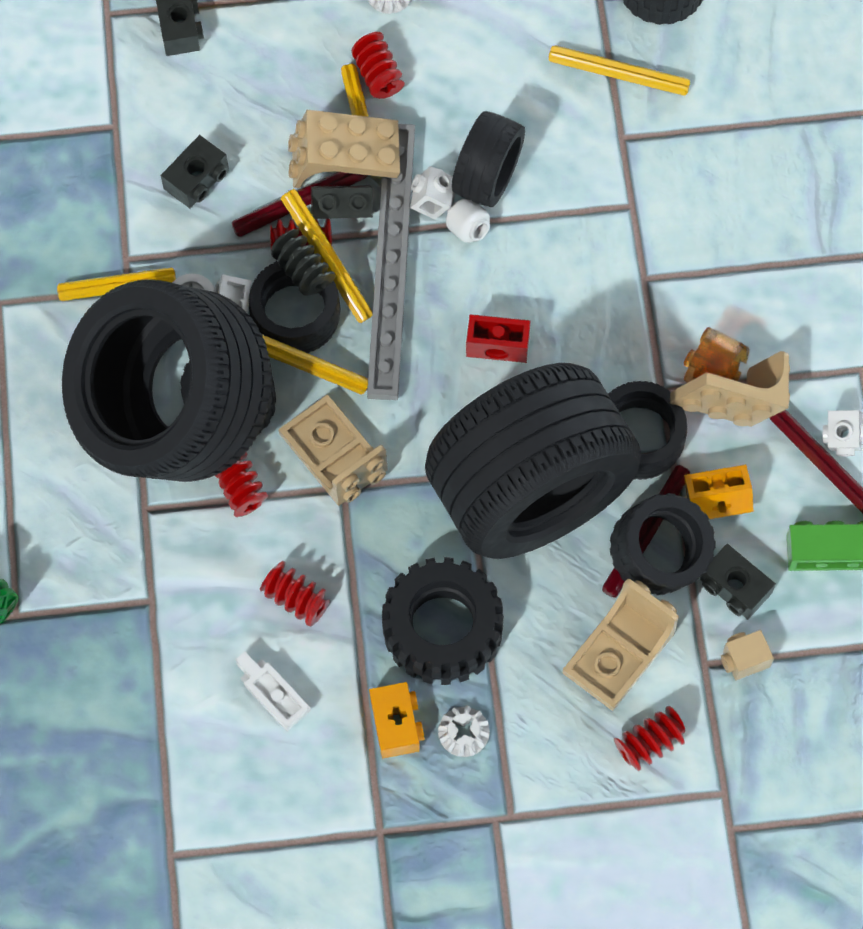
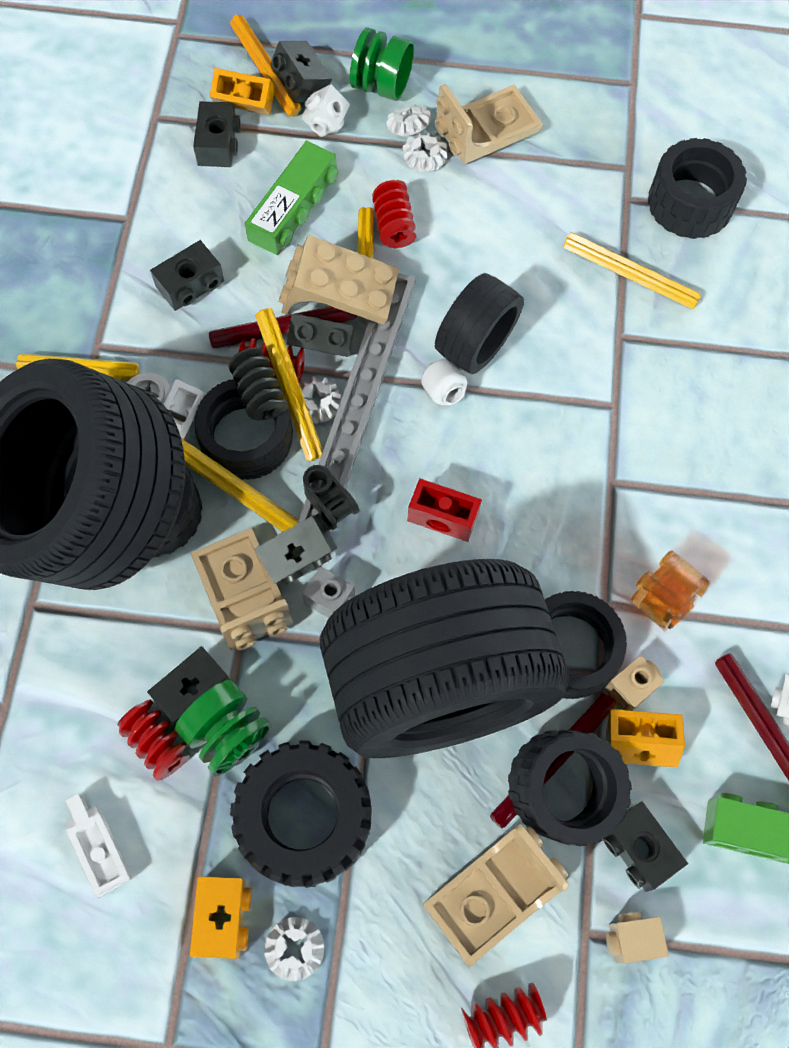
camera: 10 degrees right, 0 degrees up
red piece [215,452,268,517] -> none
white brick [410,166,456,220] -> none
tan bracket [670,351,790,427] -> none
none -> pearl dark grey brick [147,646,230,726]
none -> green wheel [175,680,272,777]
none -> bright green brick [245,140,338,255]
none -> pearl dark grey brick [254,514,337,584]
none -> white gear [300,376,341,423]
none -> light grey brick [302,566,355,618]
none -> pearl dark grey piece [303,465,360,531]
none -> tan brick [604,655,665,711]

